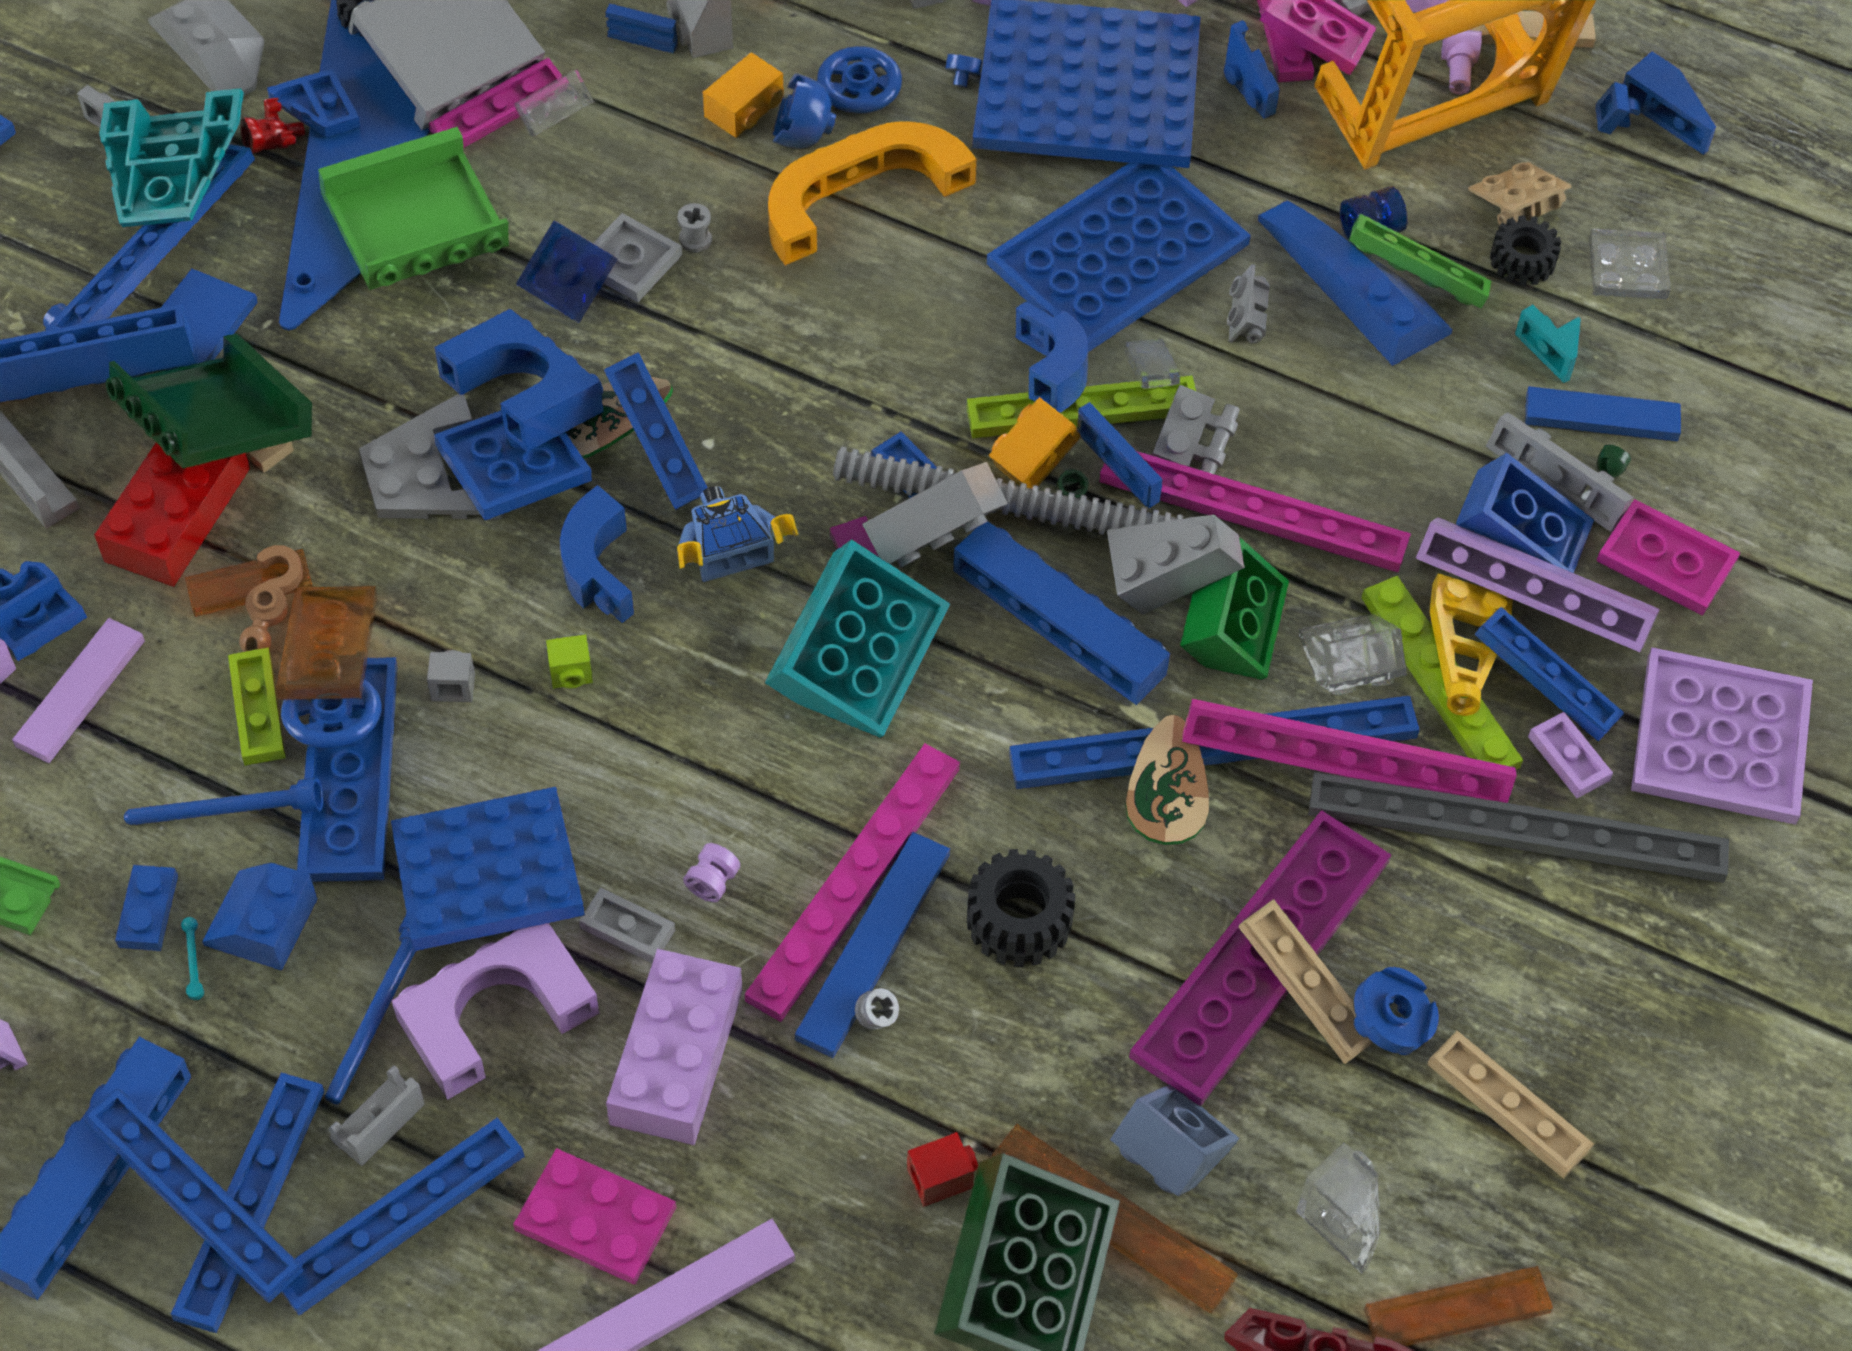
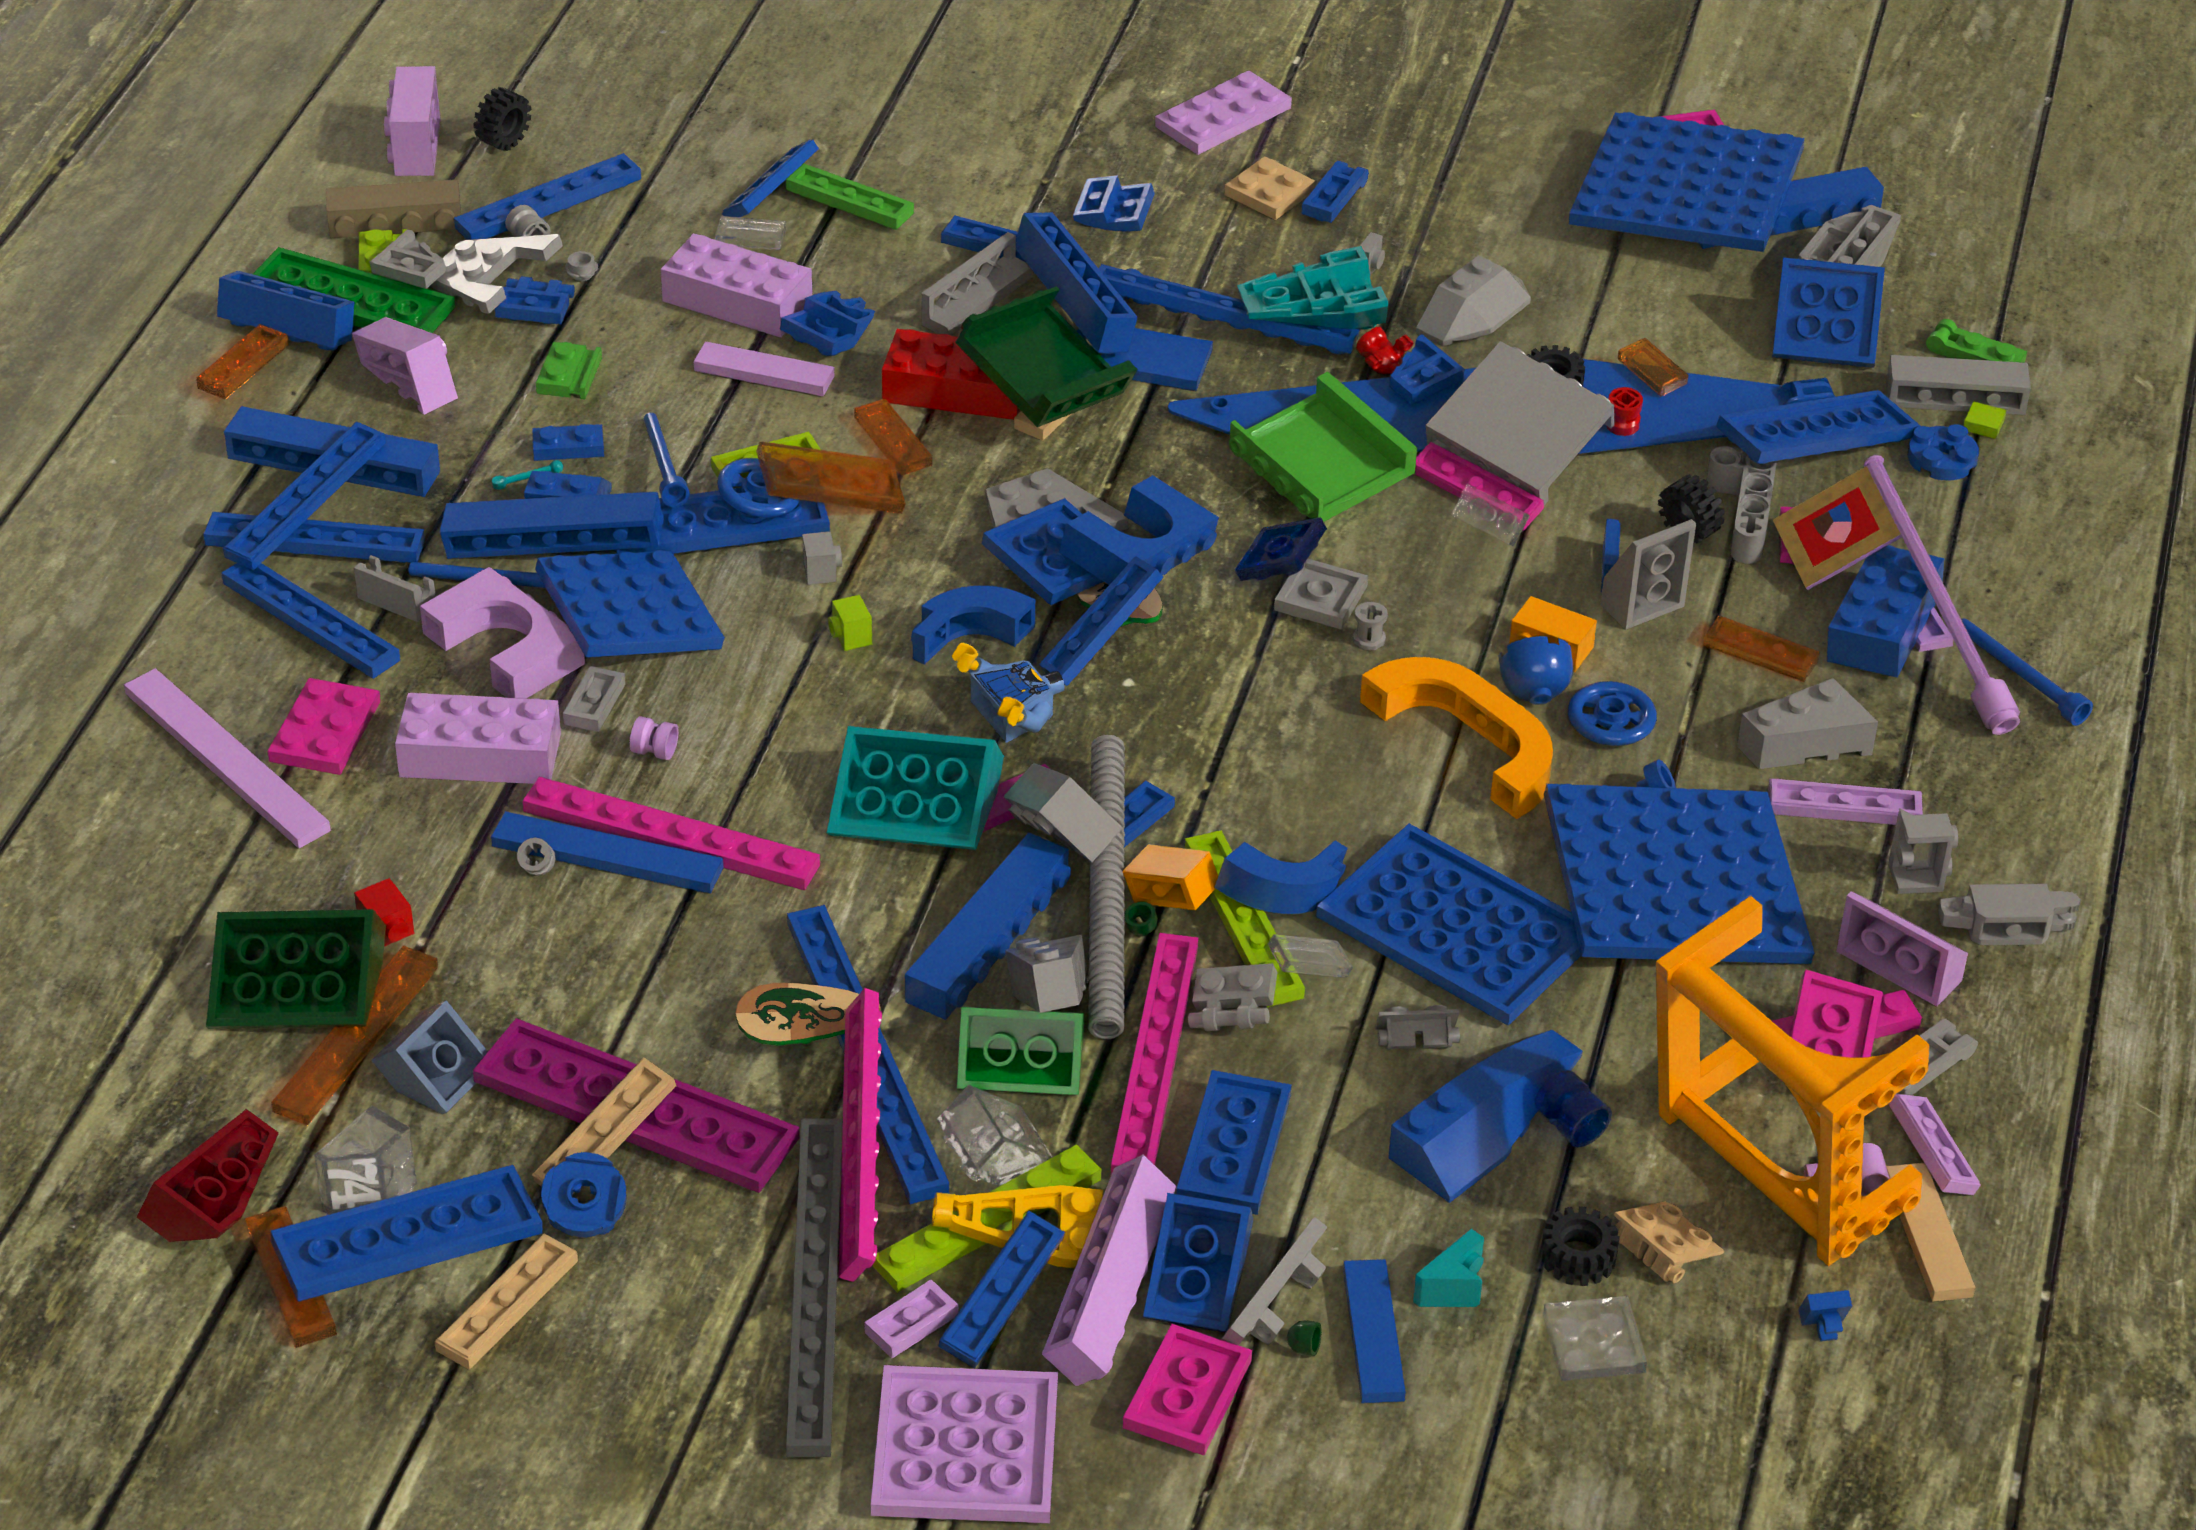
camera: 80 degrees right, 15 degrees down
medium nougat piece [239,545,303,652] -> none
black tyre [967,849,1075,967] -> none
blue tile [1077,402,1163,508] -> none
blue wing [1224,20,1280,119] -> none
bright green plate [1349,213,1491,308] -> none
blue slope [1623,51,1716,155] -> none
none -> blue plate [271,1165,543,1302]
none -> blue brick [440,492,664,559]
none -> blue plate [1176,1070,1292,1215]

